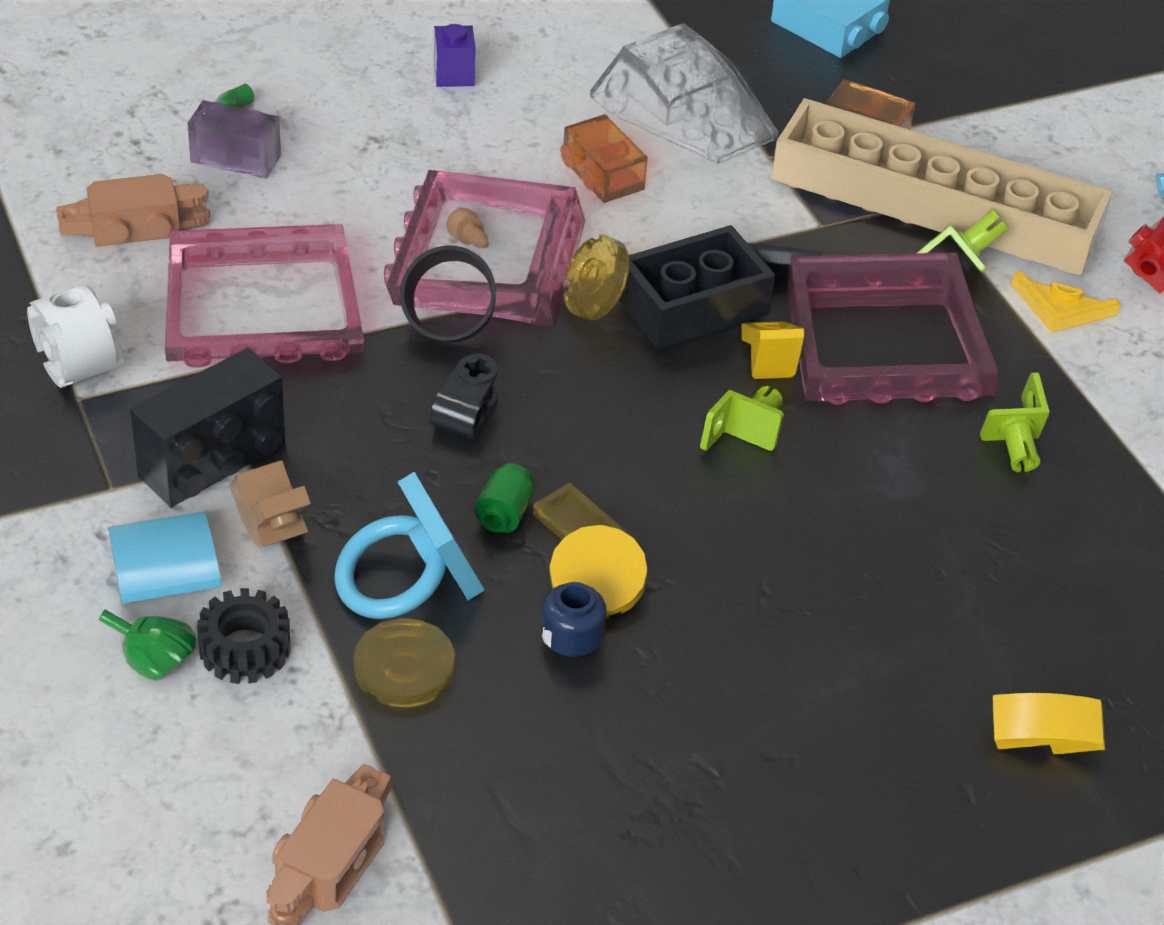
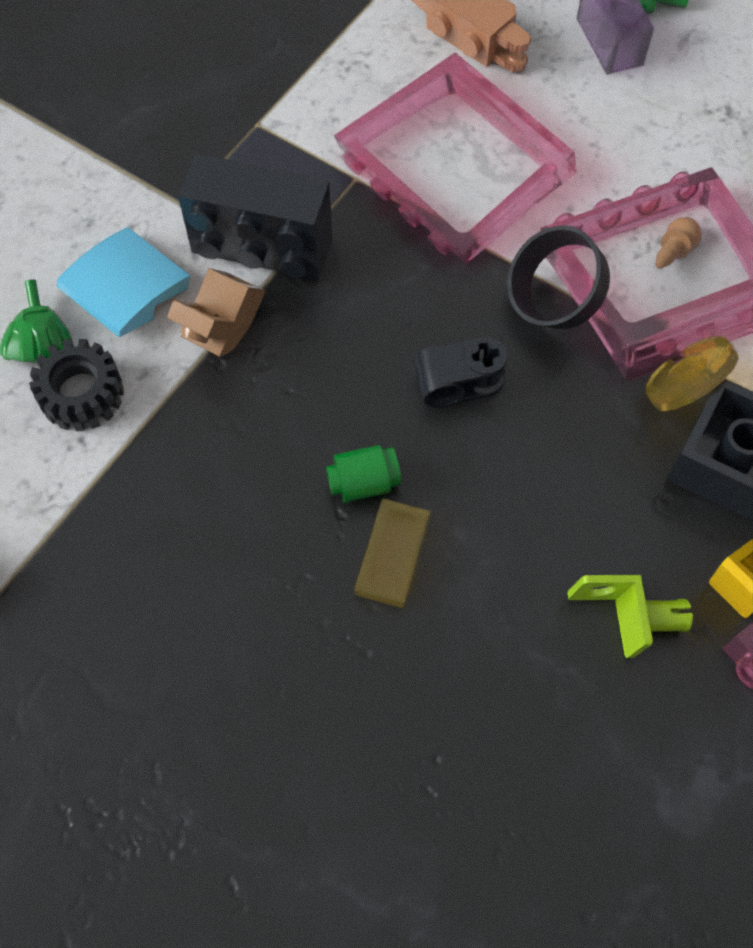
camera: 60 degrees right, 20 degrees up
white brick [27,283,124,388] -> none
medium azure tile [334,472,485,619] -> none
clear yellow tile [353,618,455,708] -> none
dark blue head [540,582,607,657] -> none
yellow tile [549,525,647,619] -> none

